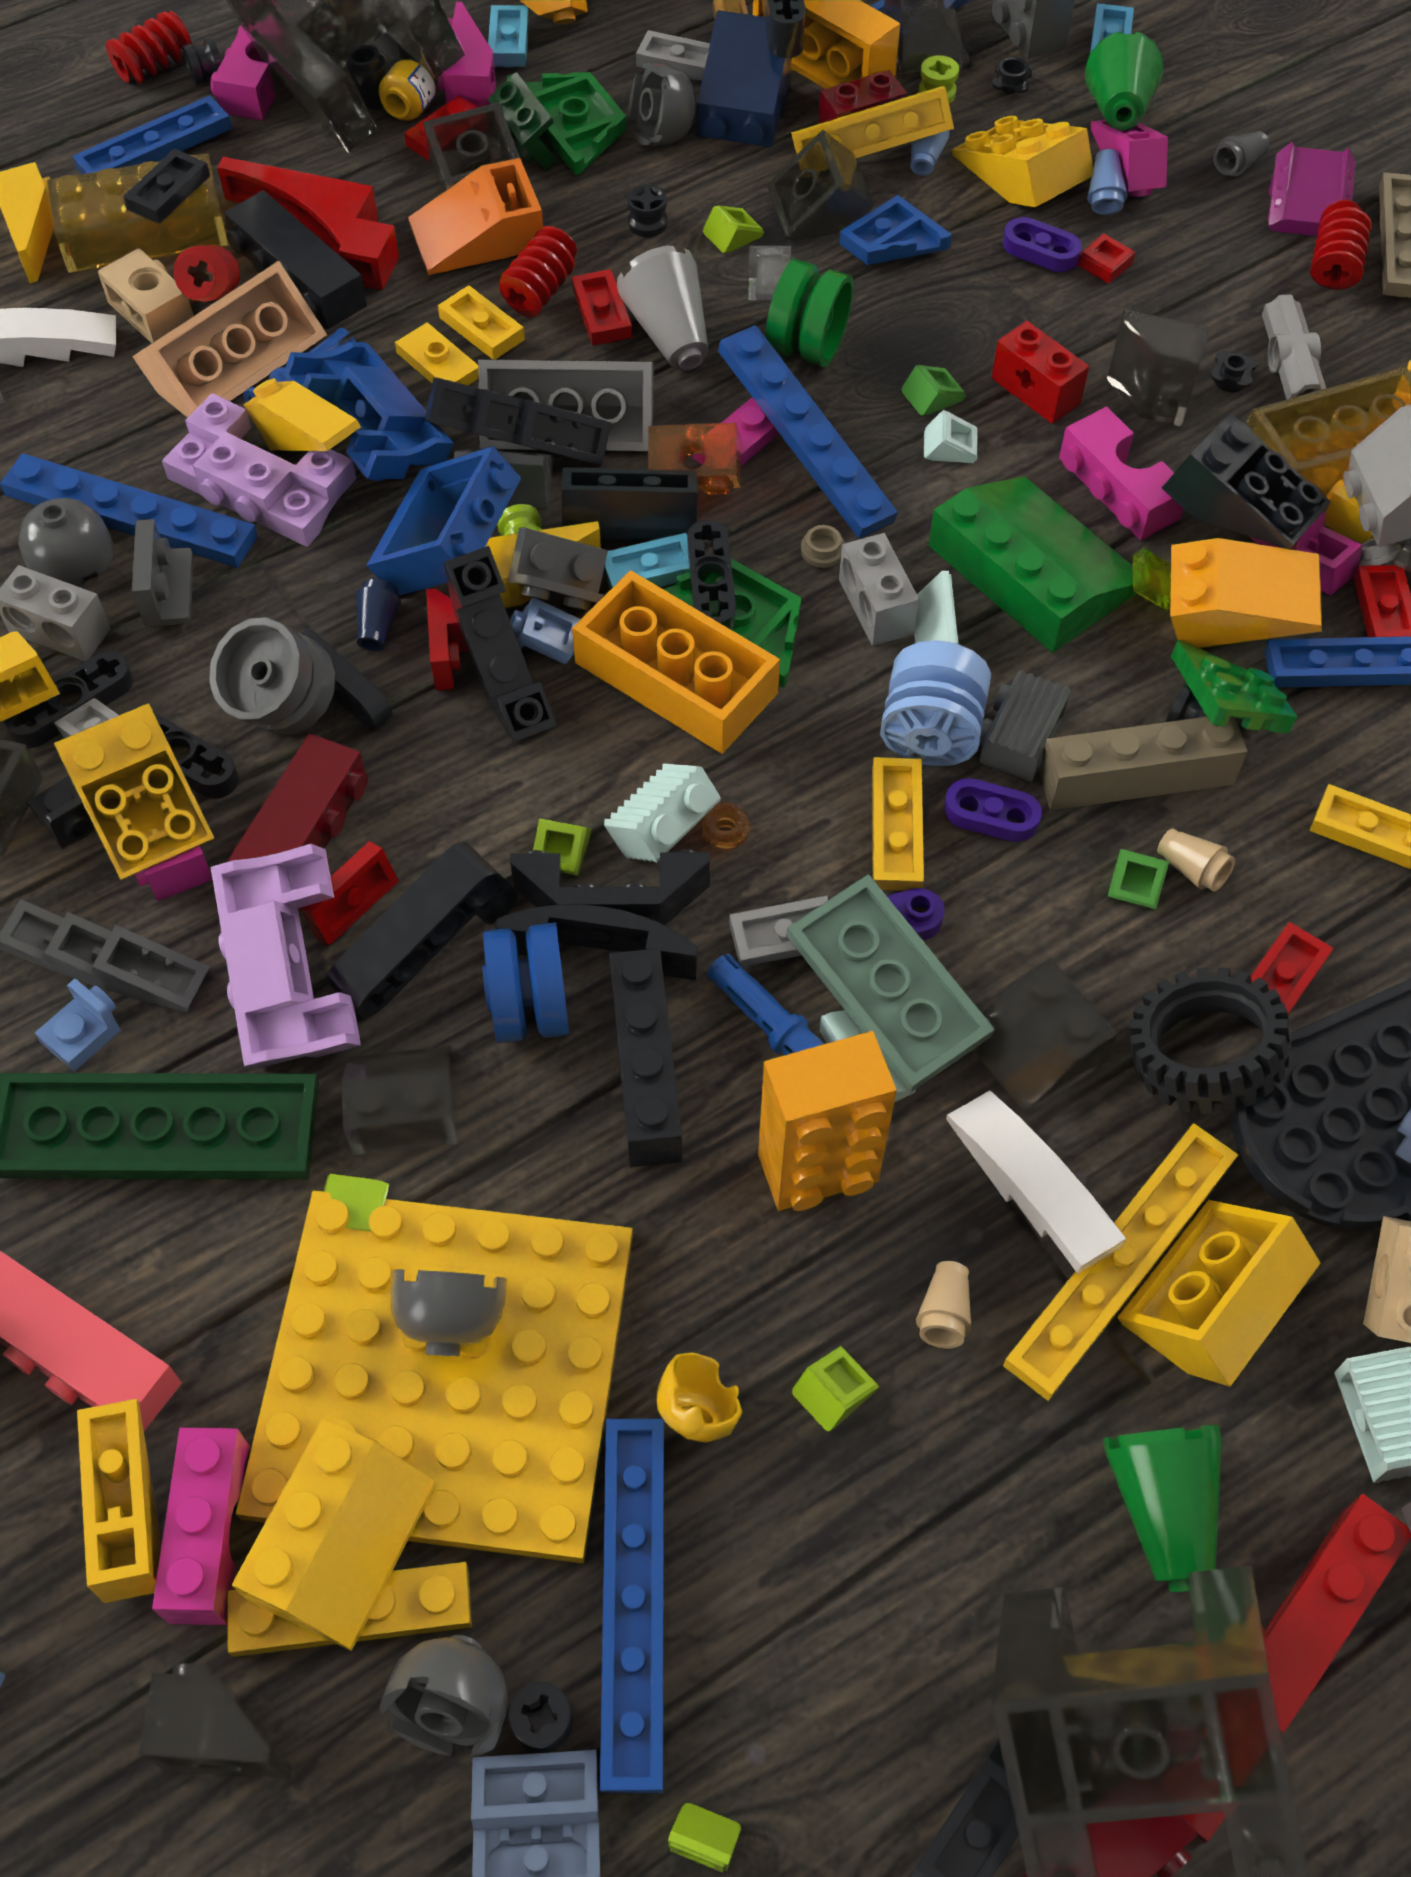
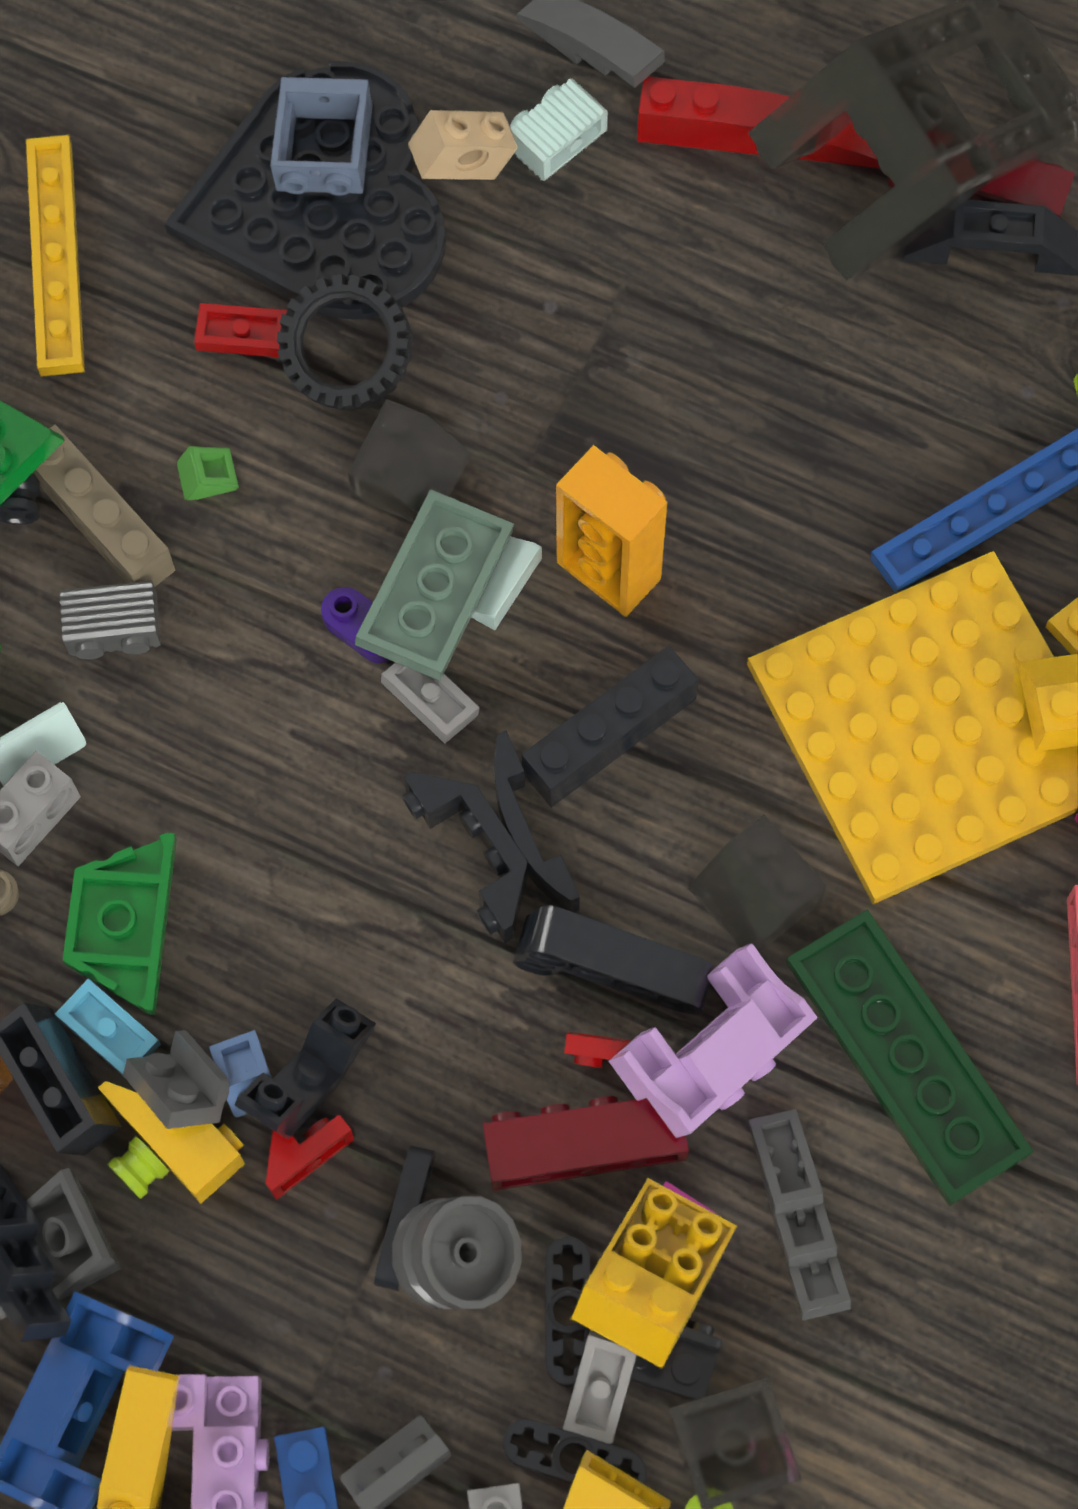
camera: 120 degrees left, 10 degrees up
medium blue bracket [35,979,121,1072] -> none
lime slope [323,1174,389,1231] -> none
dark blue cone [356,579,401,651] -> none
blue window [366,446,521,596] -> none
dark grey cylinder [390,1270,507,1357] -> none
blue wheel [482,922,570,1044] -> none
lime slope [533,818,591,876] -> none
light orange brick [572,570,780,754] -> none
light aqua brick [604,764,721,863] -> none
yellow hair [657,1352,742,1443] -> none
black beam [687,520,736,630] -> none
clear orange plate [701,802,750,850] -> none
blue pin [707,953,824,1055] -> none
lime slope [792,1346,879,1431] -> none
yellow plate [872,757,924,891] -> none
light blue wheel [880,640,991,767] -> none
tan cone [916,1261,972,1349] -> none
dark purple plate [944,778,1042,842] -> none
white slope [946,1090,1126,1274] -> none
yellow plate [1003,1123,1239,1401] -> none
green cone [1103,1425,1222,1592] -> none
yellow slope [1117,1200,1321,1387] -> none
tan cone [1157,828,1235,891] -> none

